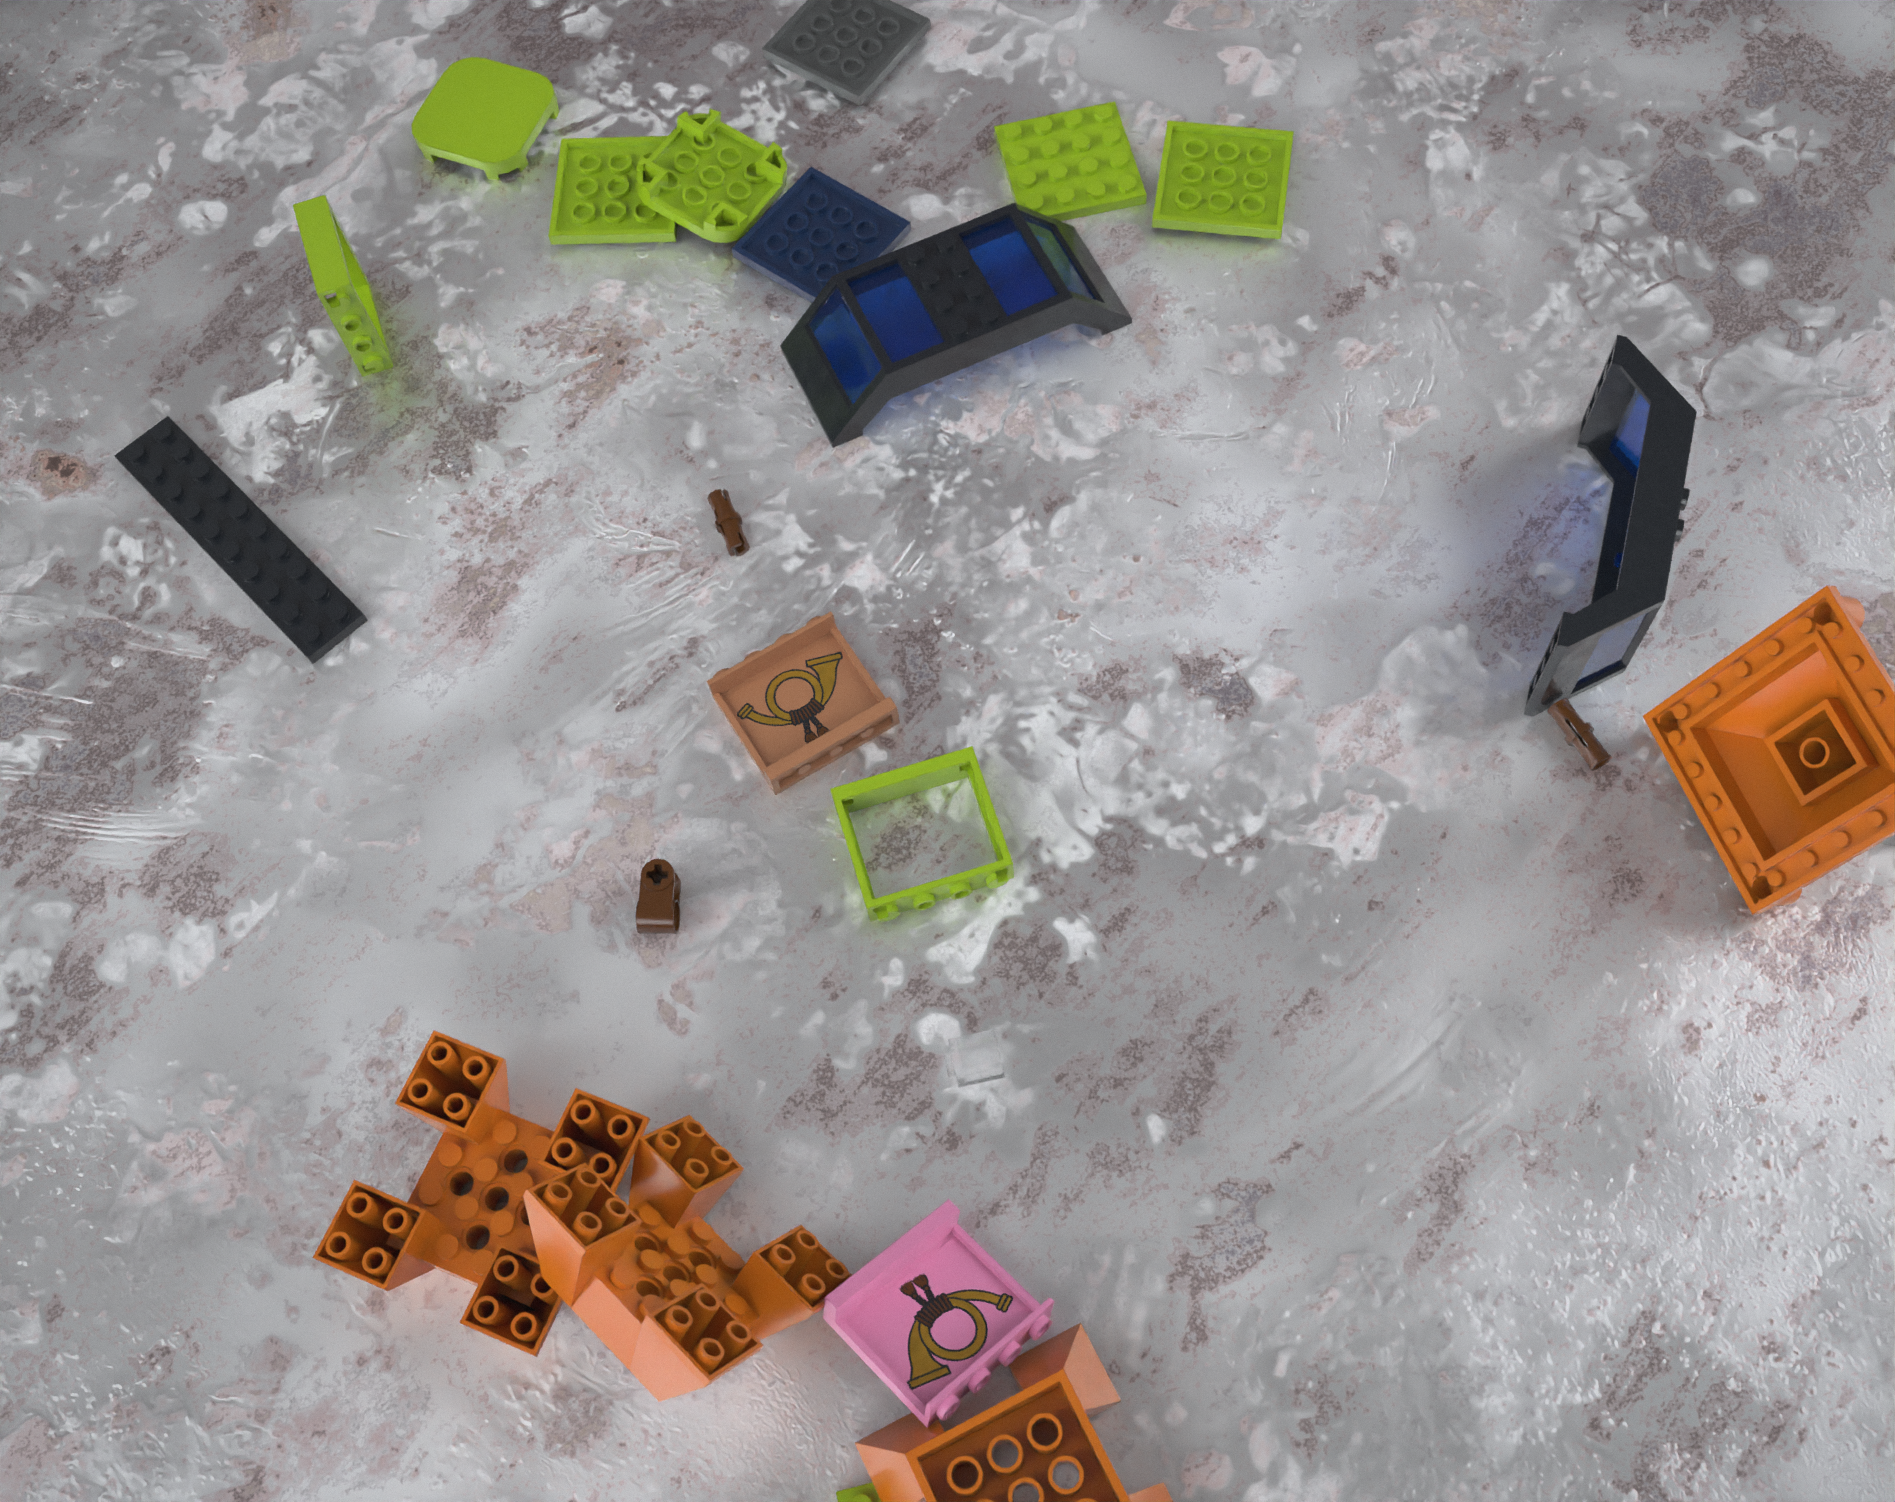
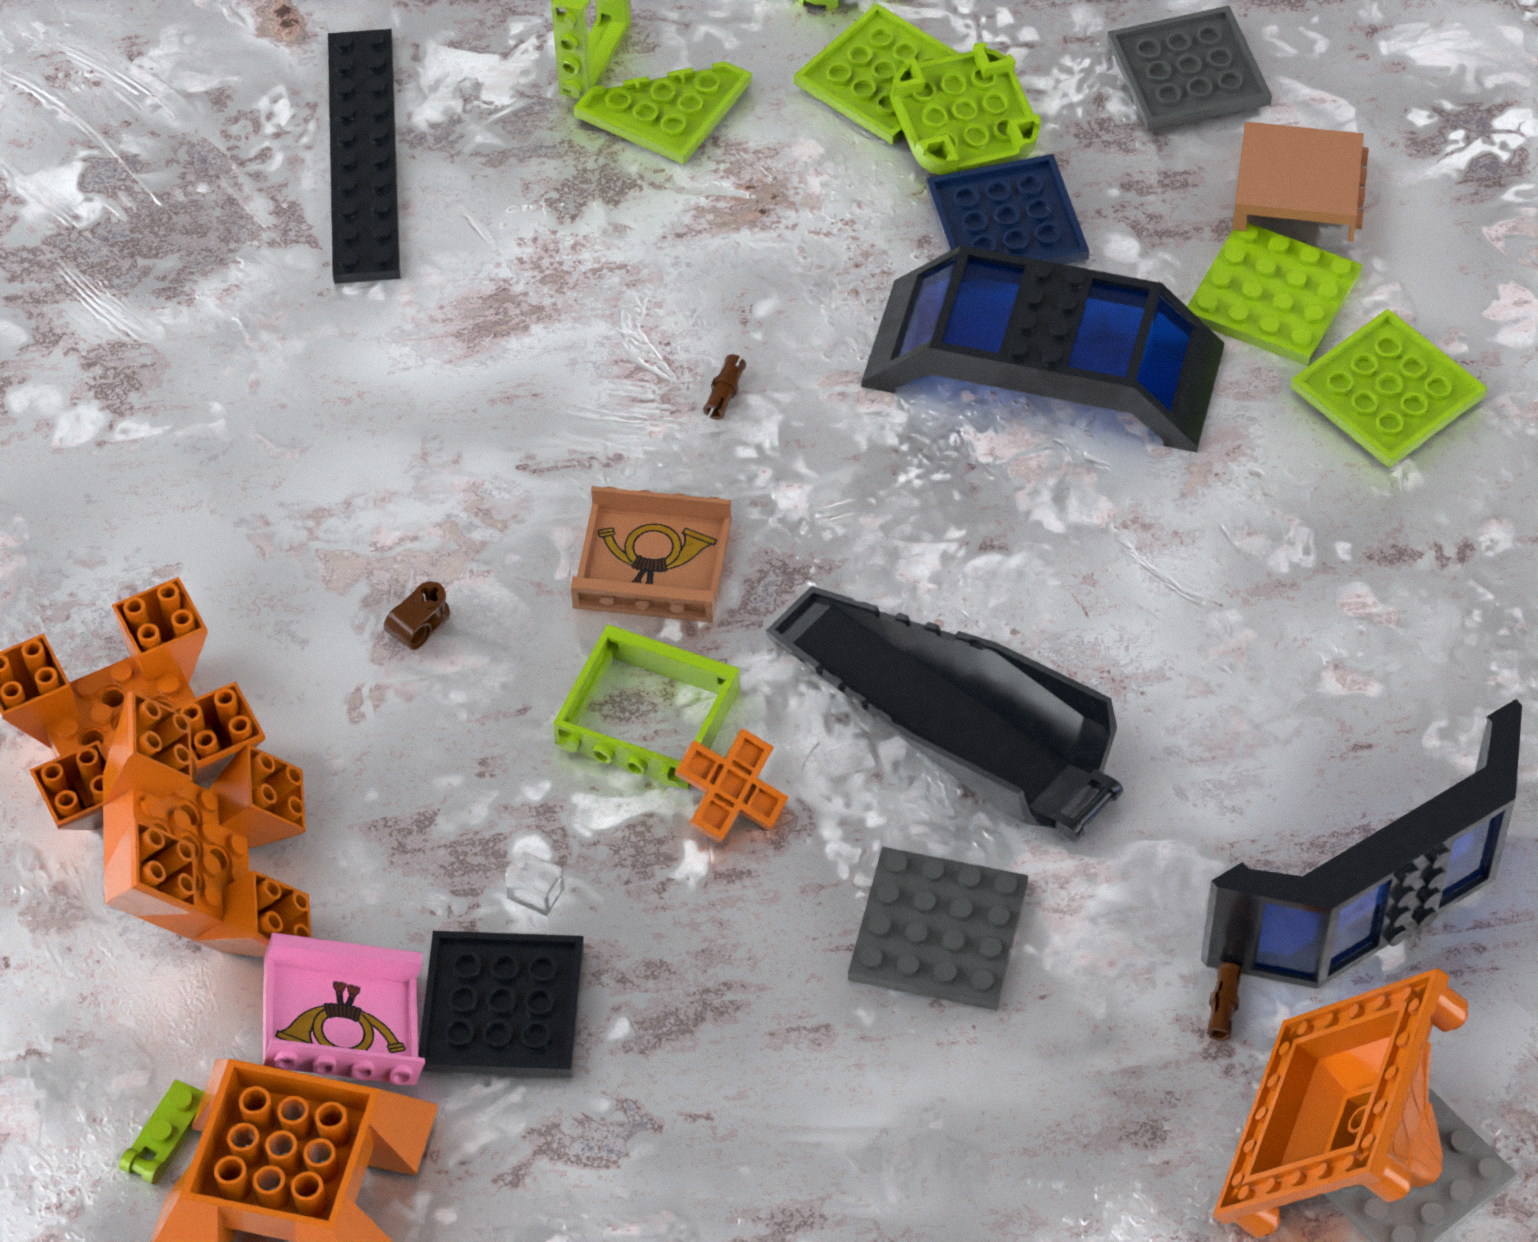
camera: 35 degrees right, 10 degrees down
none -> black plate [418,931,584,1077]
none -> lime plate [573,61,752,165]
none -> orange plate [674,728,788,843]
none -> black windscreen [766,586,1124,842]
none -> dark grey plate [848,847,1028,1010]
none -> nougat panel [1232,122,1369,242]

